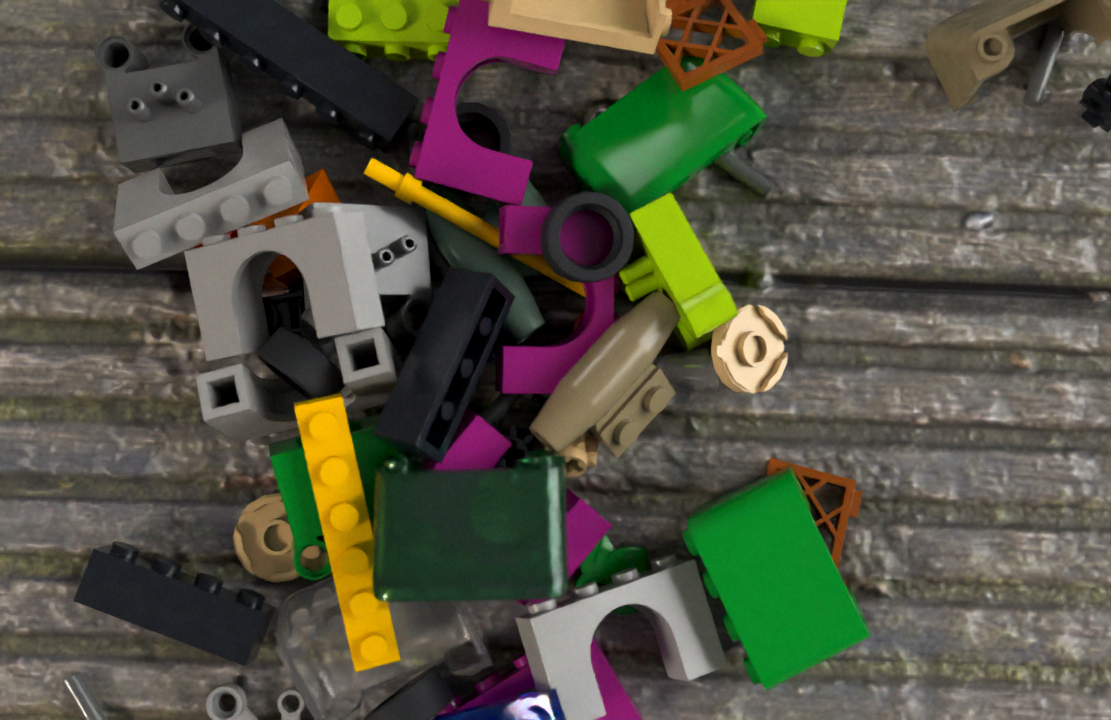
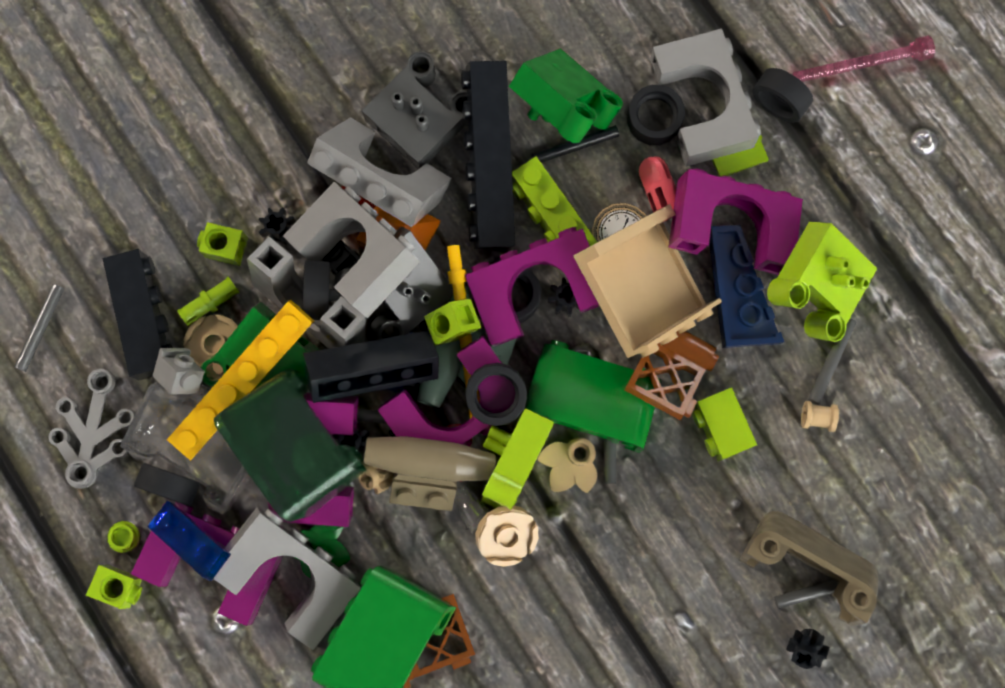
camera: 55 degrees right, 5 degrees down
none -> light grey brick [153,348,205,394]
none -> lime pin [177,276,240,326]
none -> lime brick [197,222,248,266]
none -> black gear [258,207,296,245]
none -> lime brick [424,299,482,346]
none -> tan plate [538,438,597,493]
none -> black gear [548,277,579,317]

